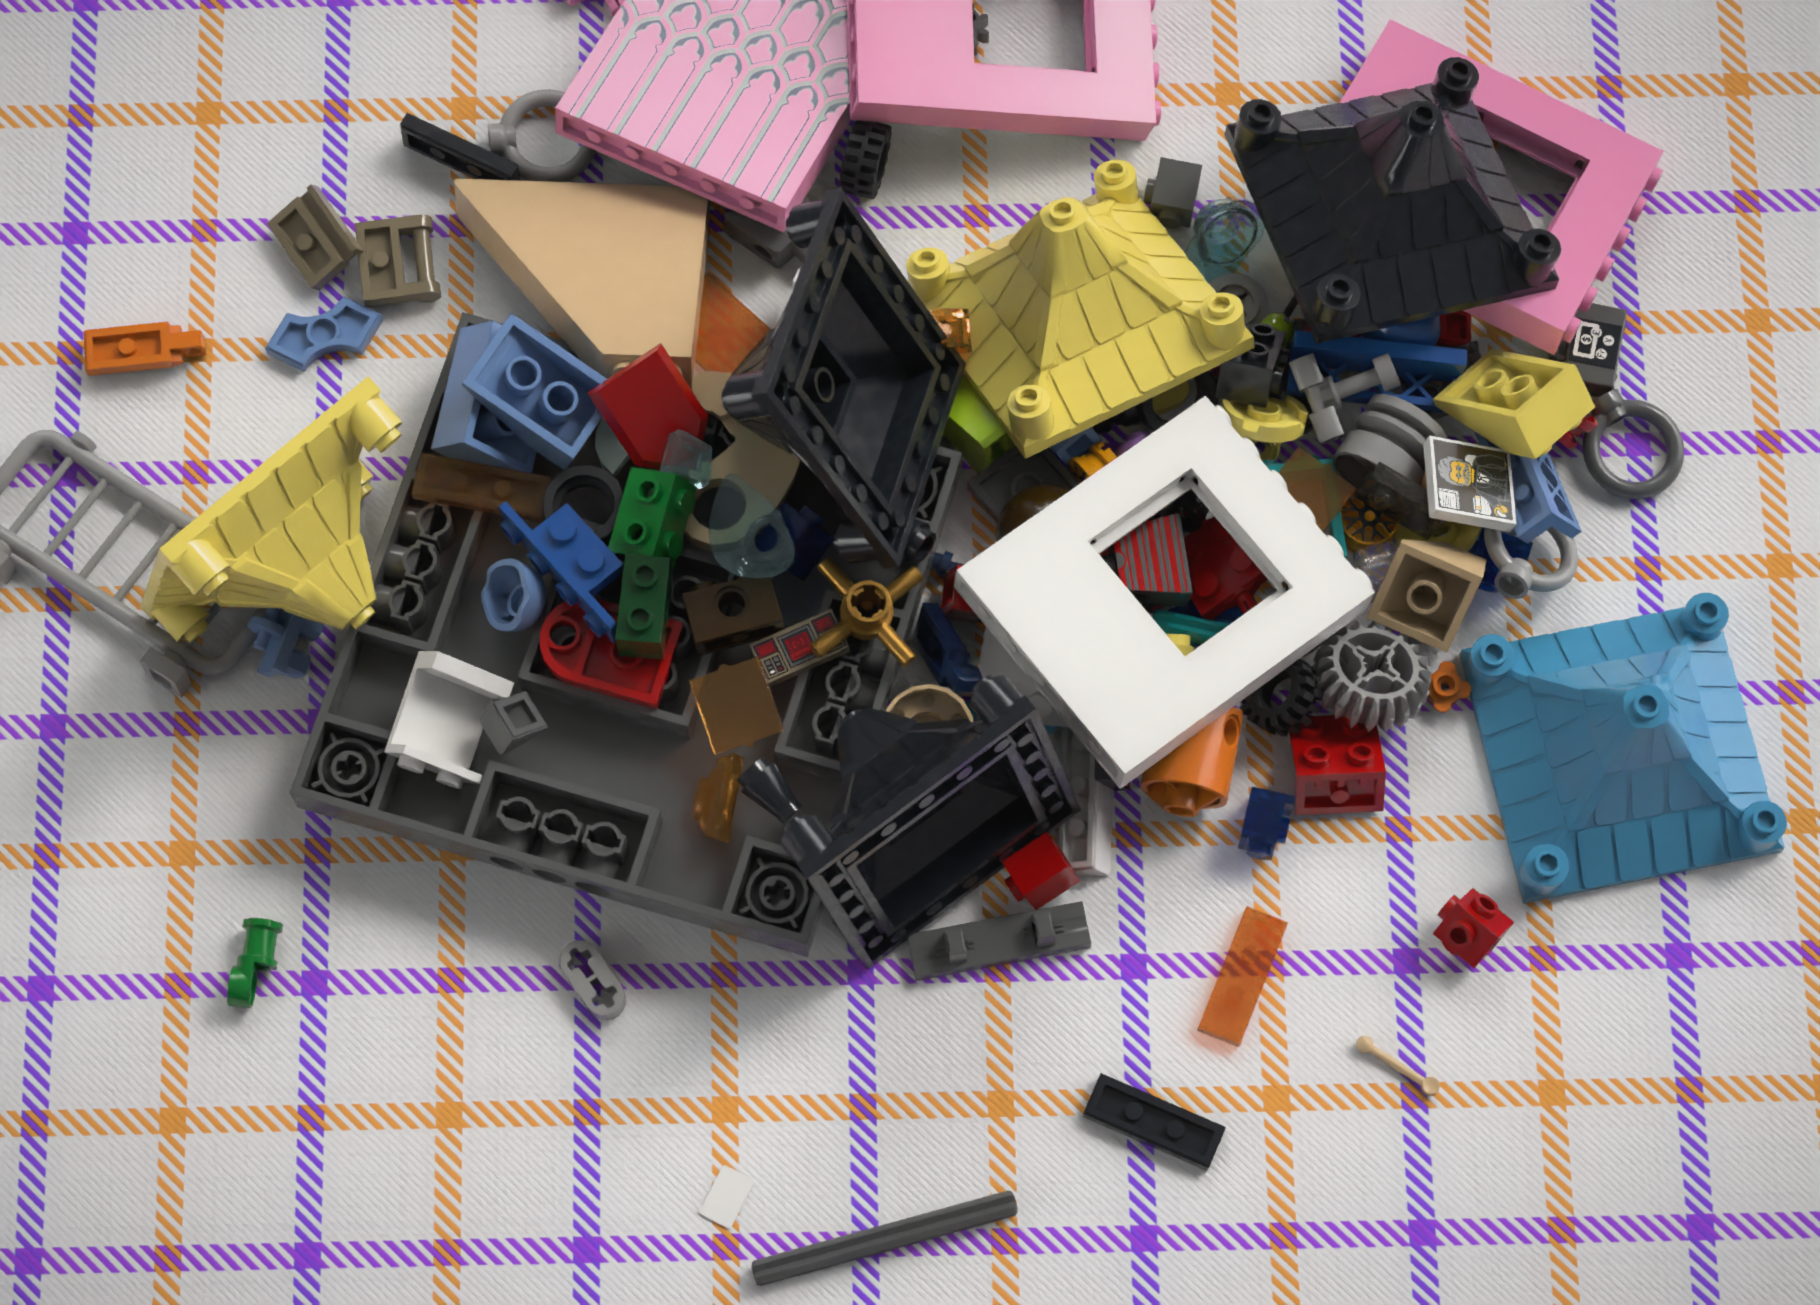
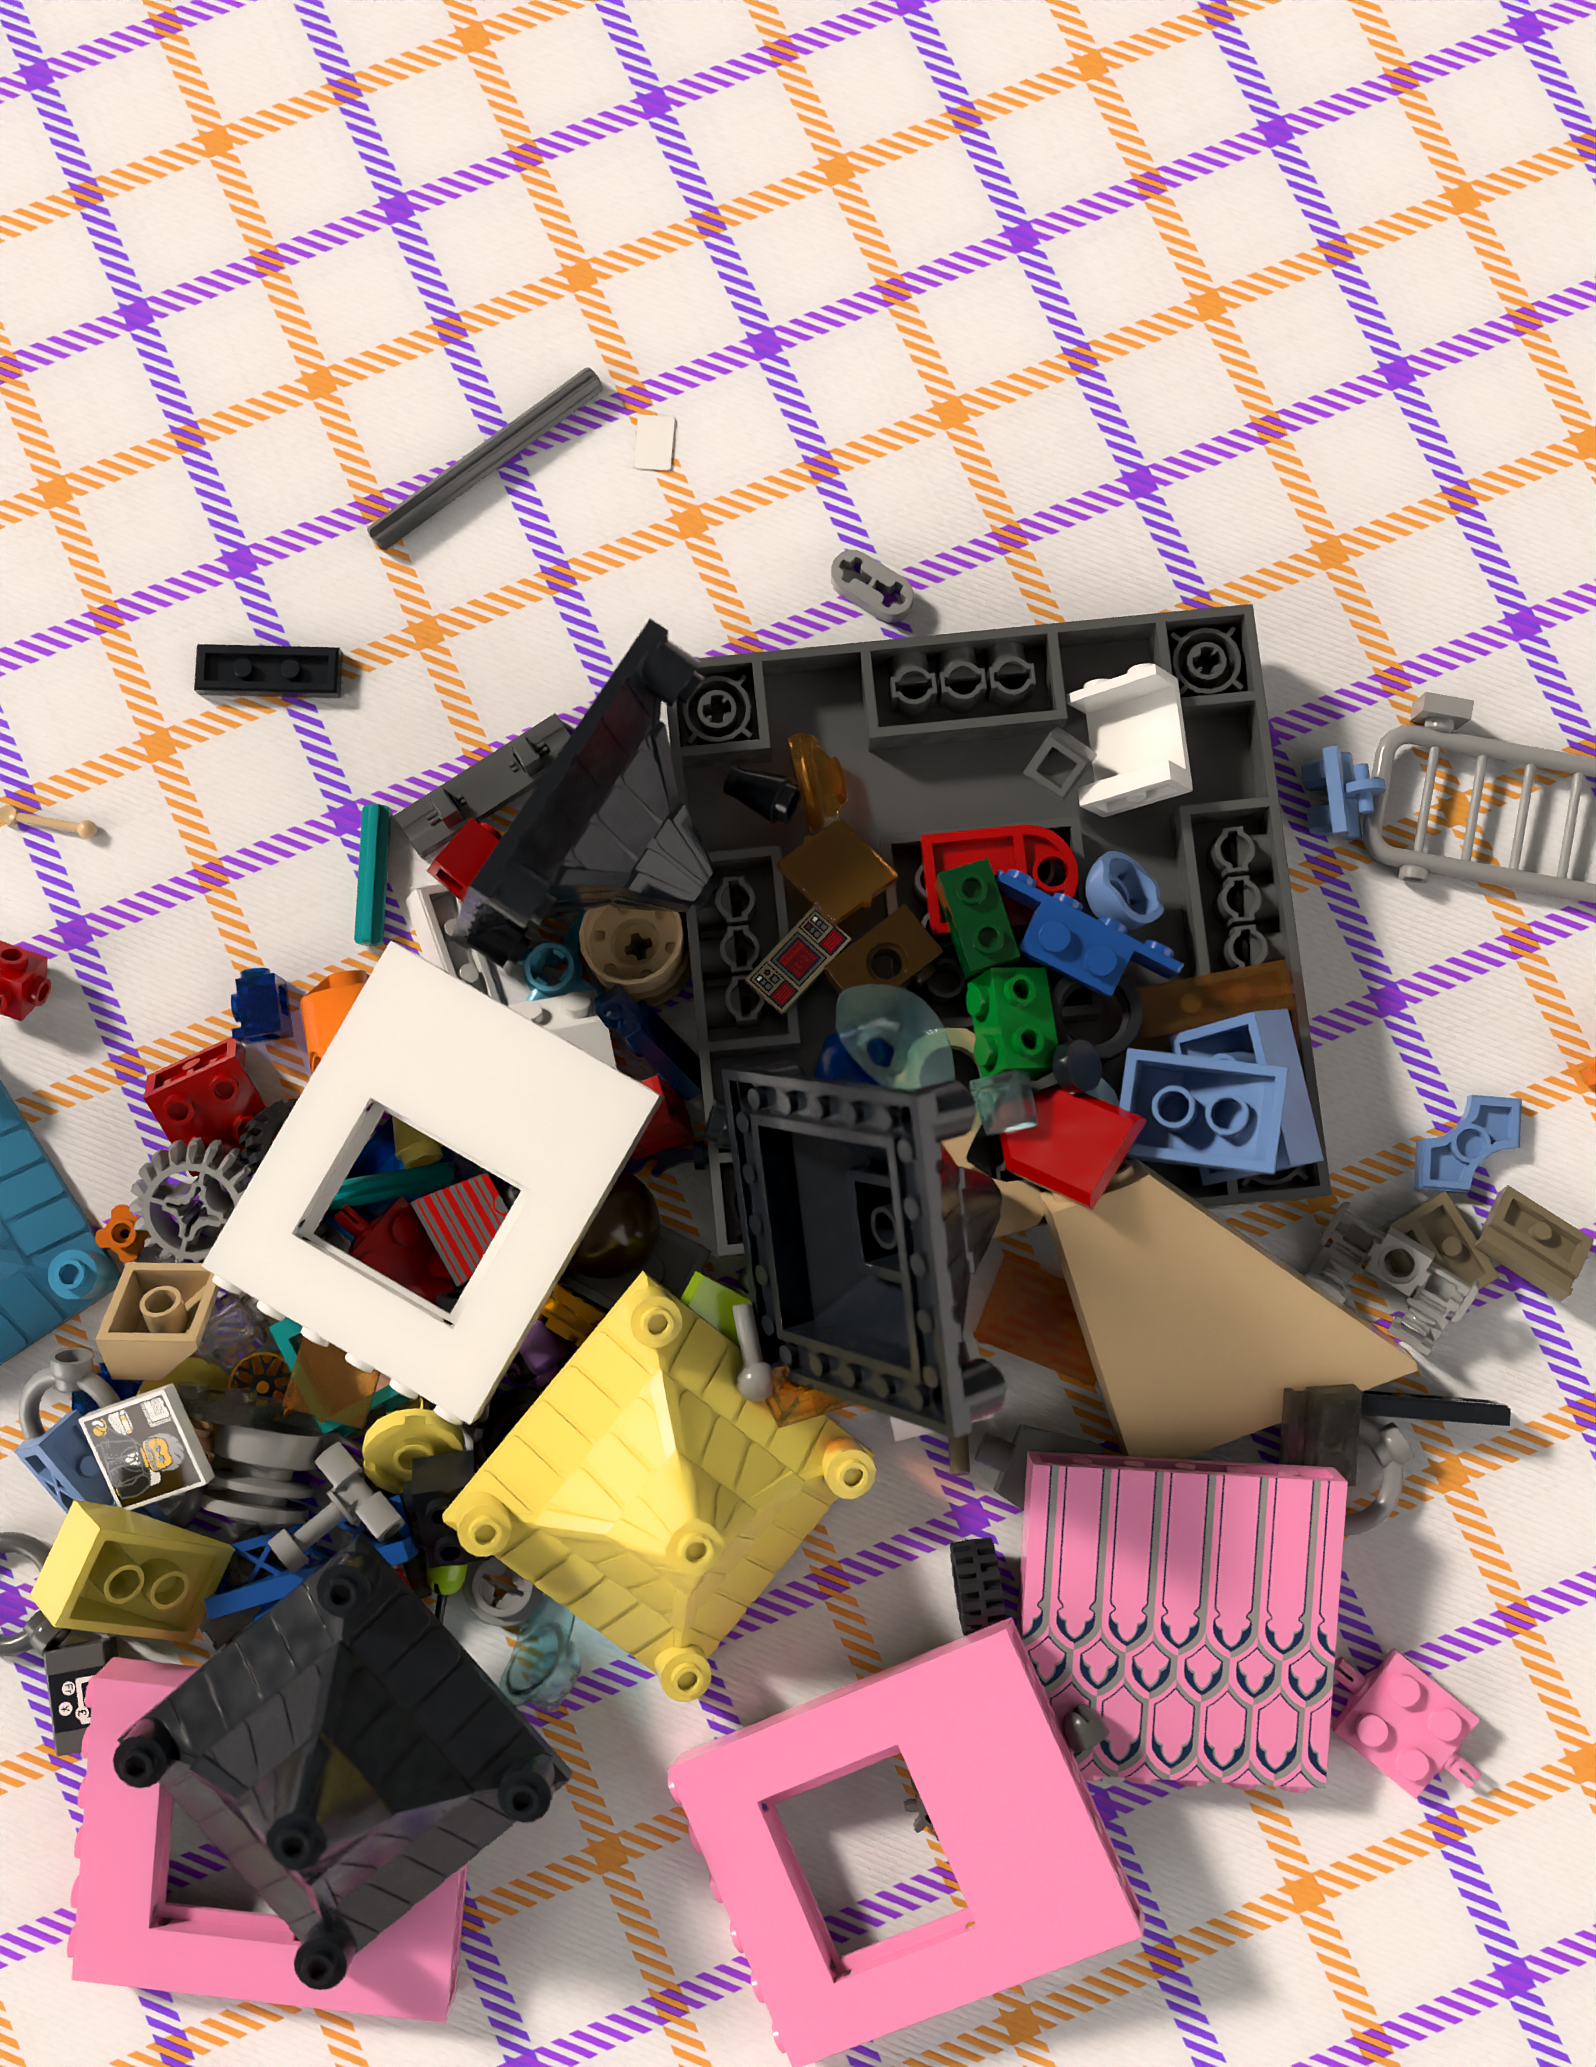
camera: 160 degrees right, 10 degrees up
light yellow piece [140,376,402,643] -> none
green connector [227,918,283,1008] -> none
pearl gold bar [809,557,924,668] -> none
dark grey brick [1144,157,1202,229] -> none
clear orange tile [1197,906,1288,1047] -> none
none -> teal axle [354,804,391,946]
none -> light grey bar [732,1302,778,1402]
none -> black tile [1052,1039,1102,1094]
none -> dark grey hinge [1063,1705,1110,1753]
none -> clear smoke plate [1279,1384,1362,1487]
none -> light grey piece [1305,1202,1480,1356]

